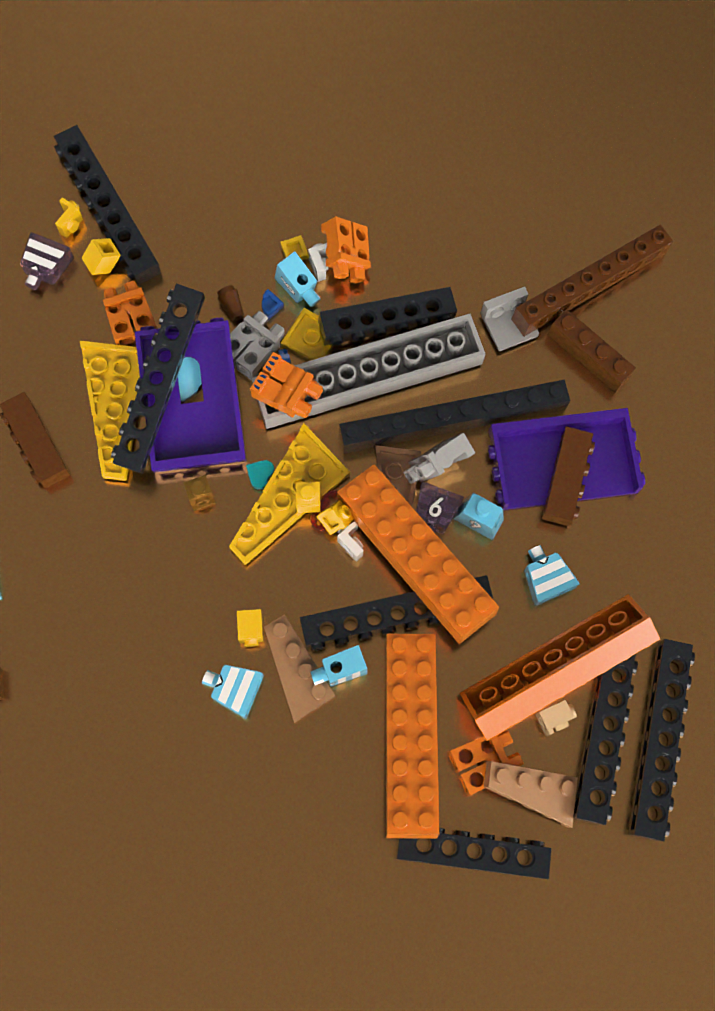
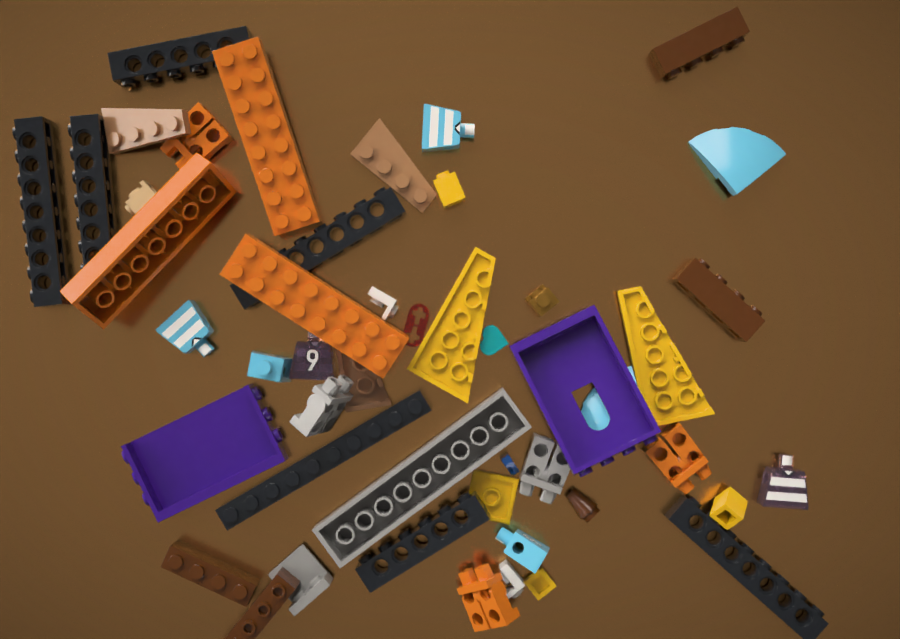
camera: 165 degrees right, 15 degrees up
yellow bracket [55,197,83,238] -> none
black brick [111,283,205,474] -> none
orange hips [250,352,323,418] -> none
blue tile [262,289,284,321] -> none
yellow brick [296,482,321,513] -> none
medium azure torso [310,645,367,686] -> none
yellow bracket [316,500,354,535] -> none
reddish brown brick [542,426,595,526] -> none

